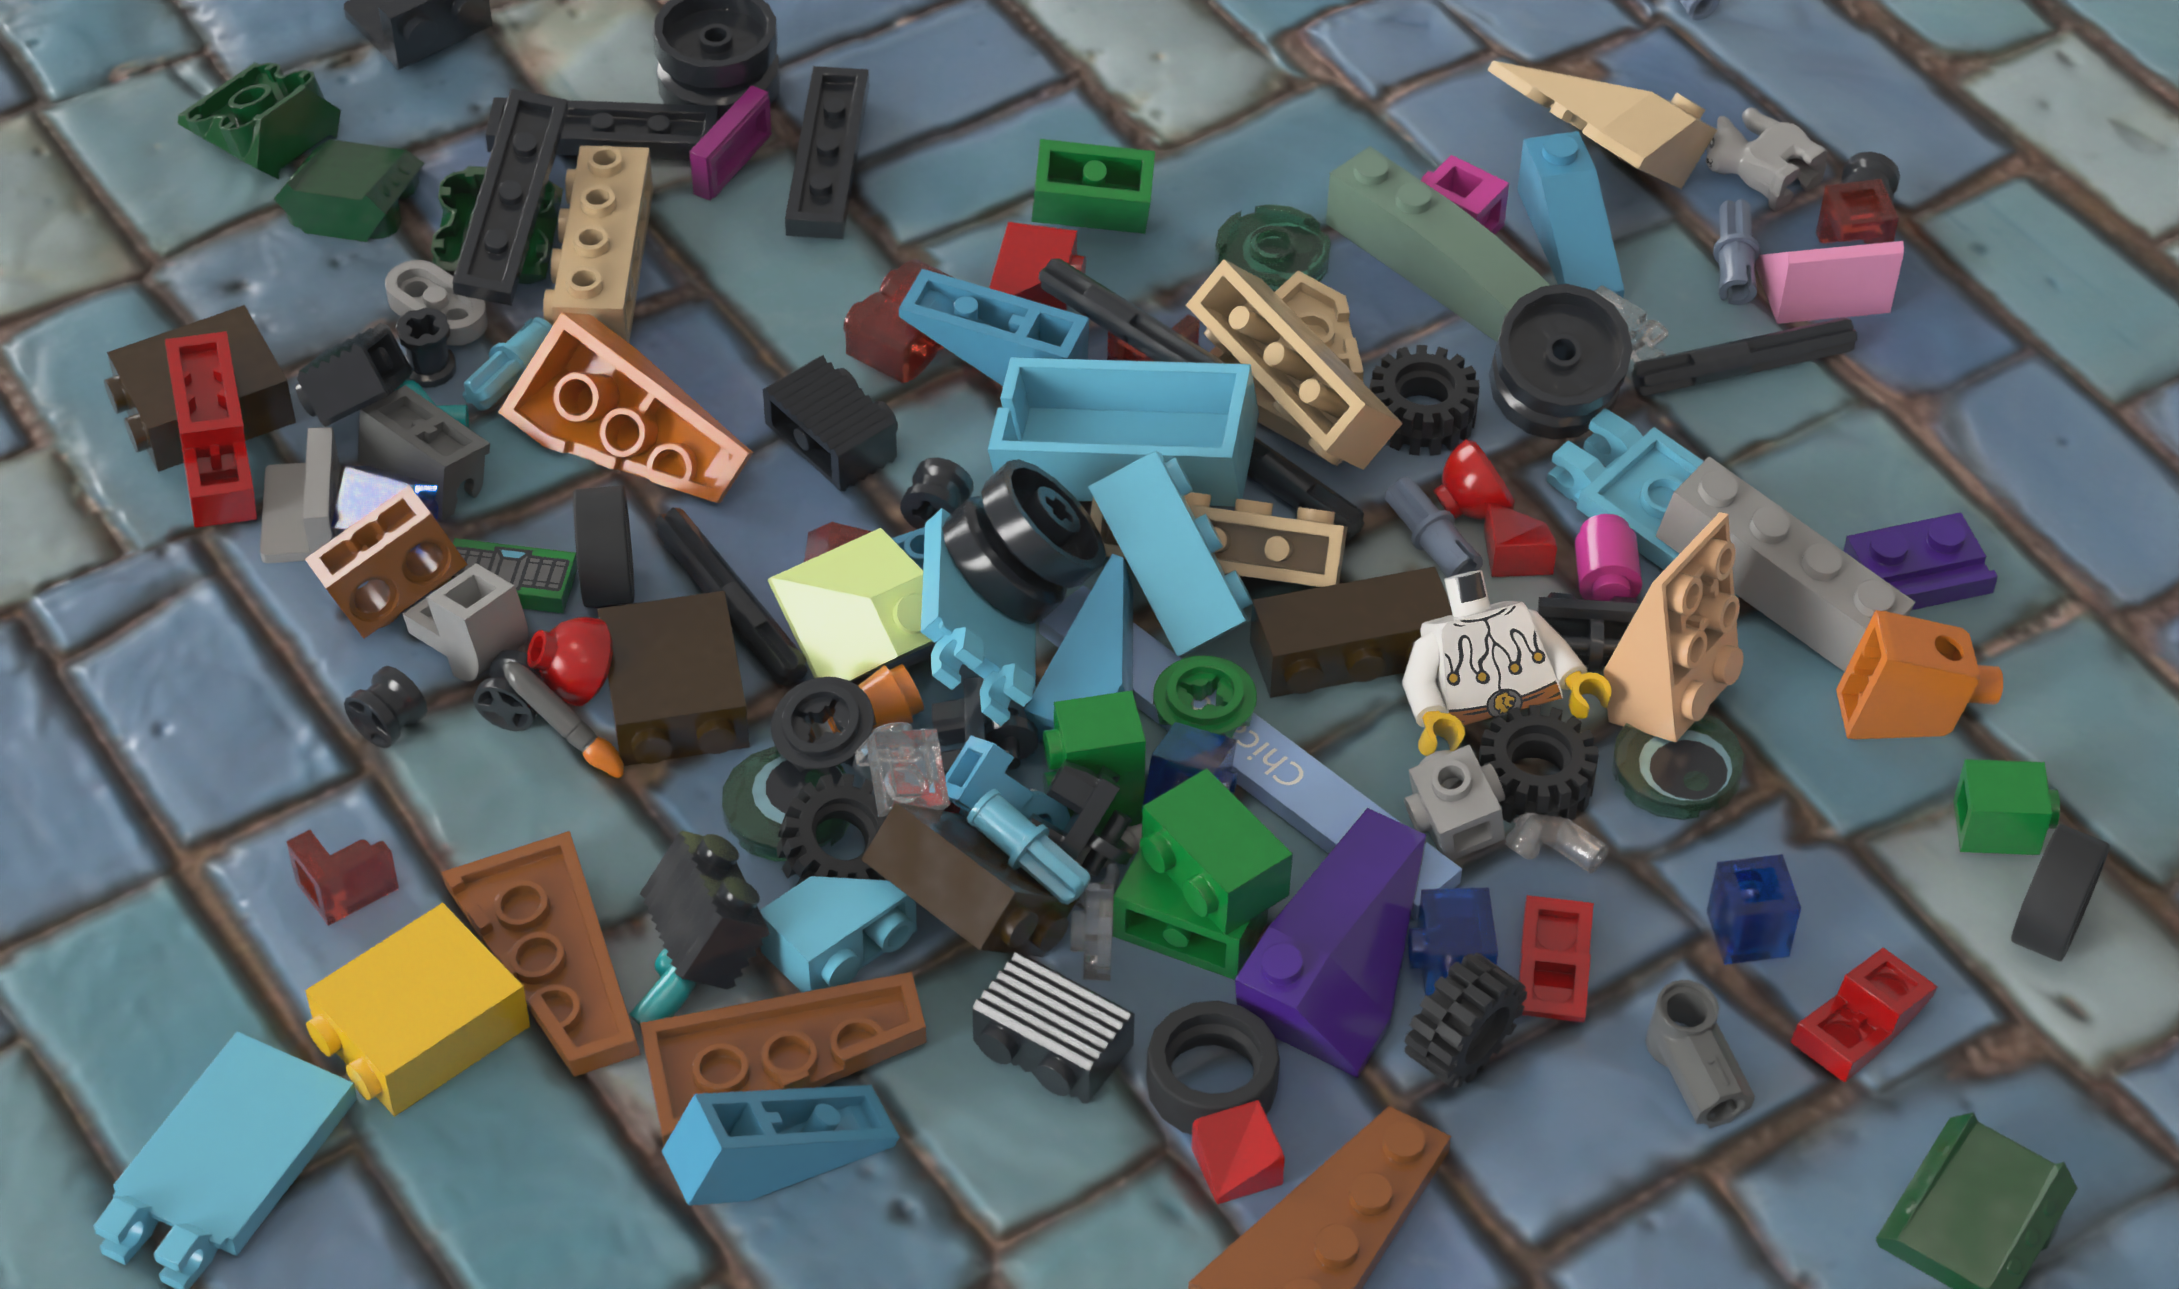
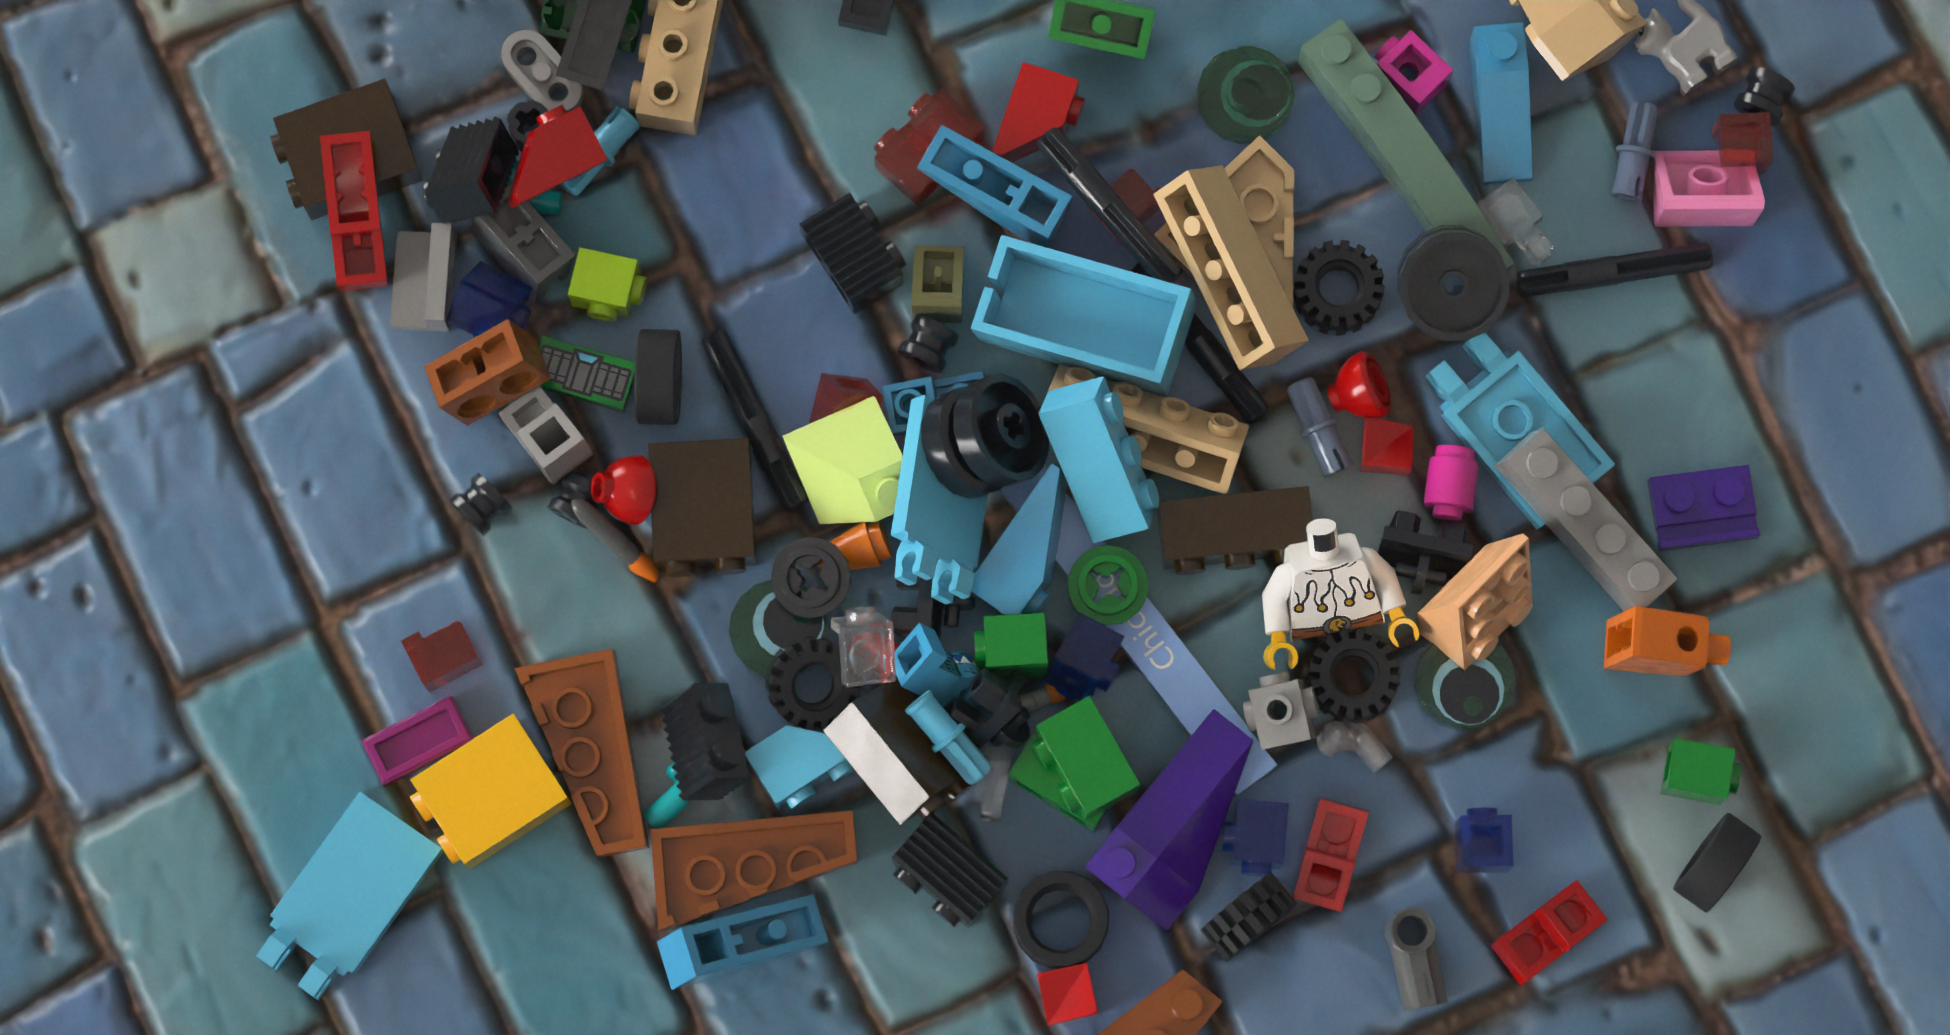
camera: 10 degrees right, 30 degrees up
orange wedge [498,312,753,503] -> none
none -> magenta tile [361,695,474,787]
none -> red slope [507,104,608,209]
none -> lime brick [568,247,647,322]
none -> olive slope [911,245,964,323]

